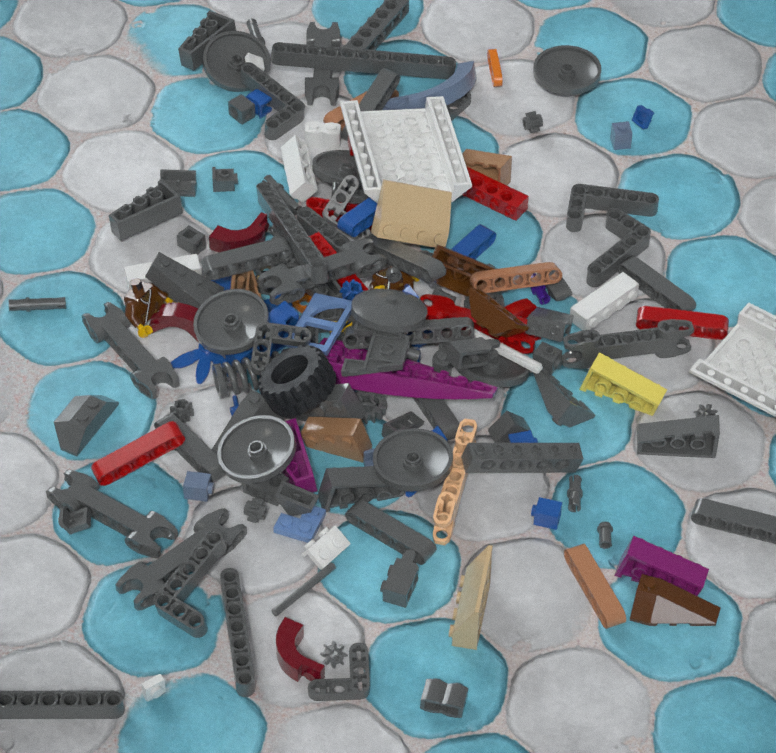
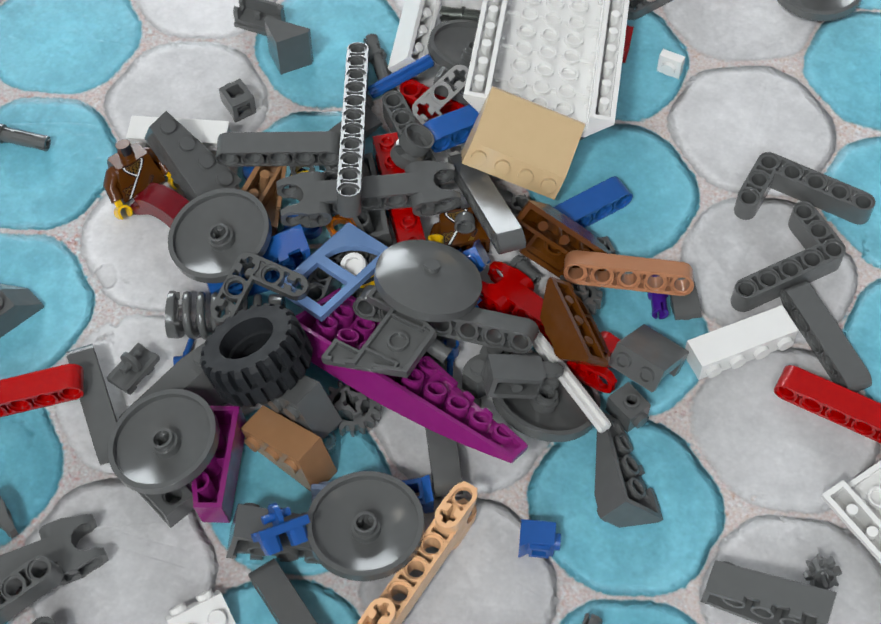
camera: 20 degrees right, 10 degrees up
dark grey piece [82,302,180,400] -> none
dark grey wedge [109,179,183,241] -> none
dark grey gear [170,399,194,423] -> none
blue plant [171,343,230,384] -> none
sand blue brick [183,471,214,502] -> none
dark red arch [209,212,269,253] -> none
dark grey brick [212,167,238,192] -> none
dark grey gear [244,497,268,523] -> none
medium blue plate [273,506,326,543] -> none
dark grey slope [274,481,319,516] -> none
blue gear [339,279,364,301] -> none
dark grey slope [381,411,424,437] -> none
dark grey brick [461,443,584,473] -> none
medium nougat wedge [462,149,512,186] -> none
red brick [462,166,529,221] -> none
dark grey slope [488,411,532,443] -> none
red slope [504,298,537,319] -> none
dark grey gear [522,111,543,133] -> none
dark grey piece [562,319,694,369] -> none
light yellow wedge [579,353,667,416] -> none
sand blue brick [610,121,632,150] -> none
none -> dark grey hips [106,342,160,395]
none -> blue hips [251,502,311,556]
none -> dark grey slope [264,16,314,75]
none -> white tile [340,252,368,276]
none -> blue axle [368,54,434,98]
none -> dark grey wheel [390,123,434,169]
none -> pearl dark grey axle [440,6,481,21]
none -> white plate [657,49,685,79]

